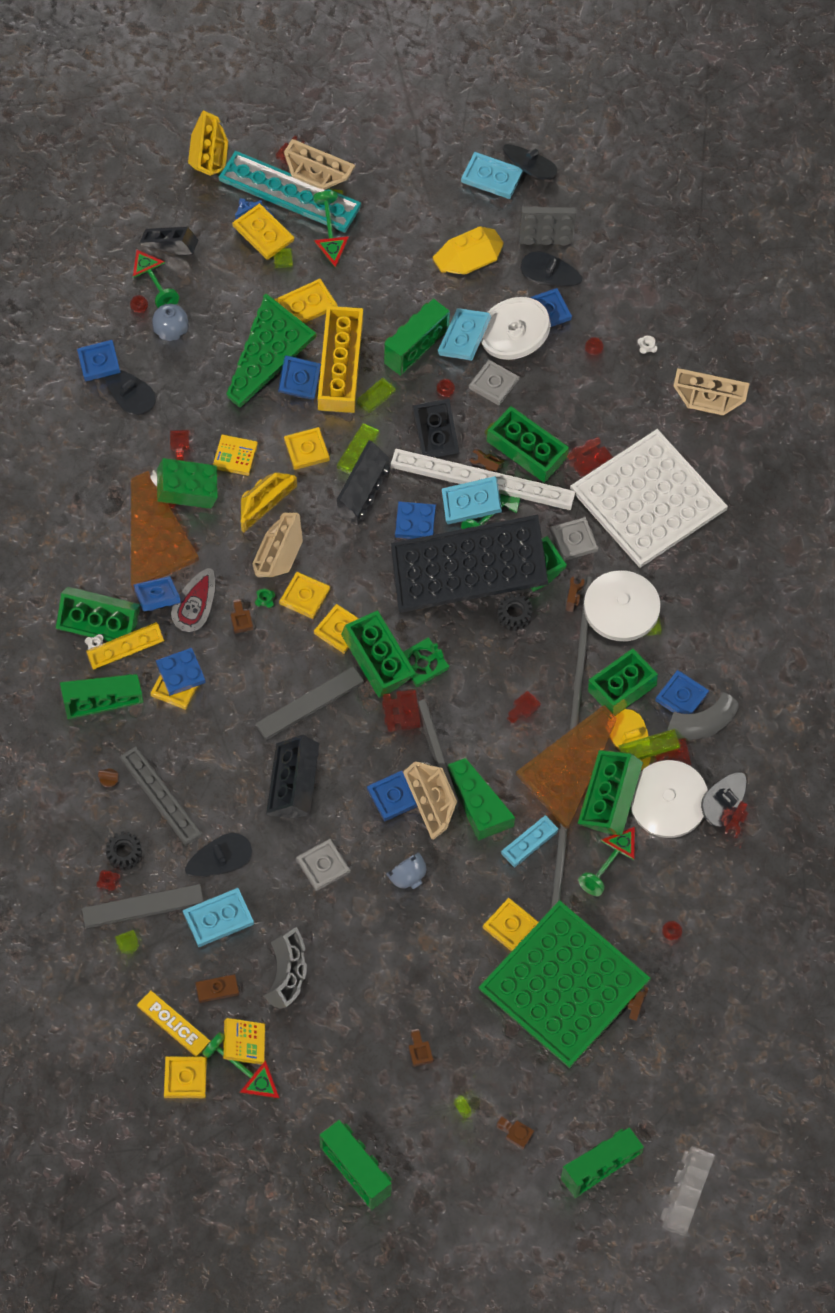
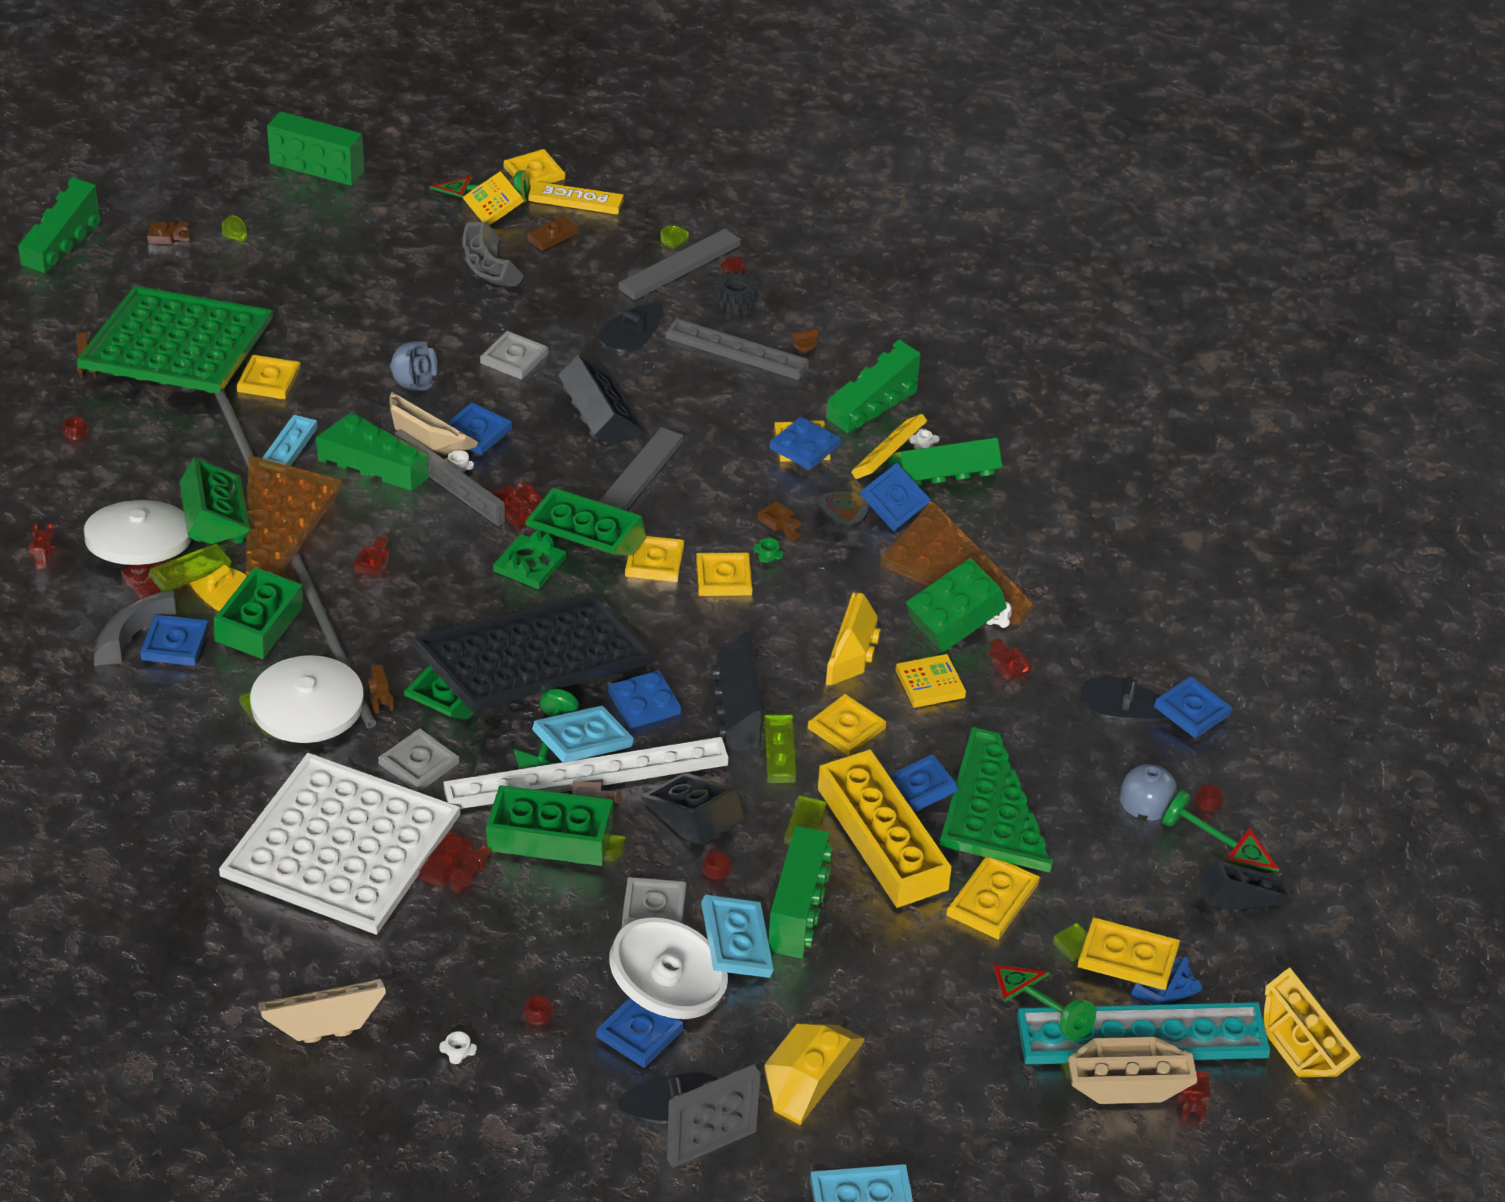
camera: 150 degrees right, 20 degrees down
medium azure plate [183,888,254,948] -> none
tan wedge [252,513,303,577] -> none
reddish brown plate [408,1029,433,1067] -> none
green piece [578,827,635,896] -> none
shield [701,773,746,827] -> none

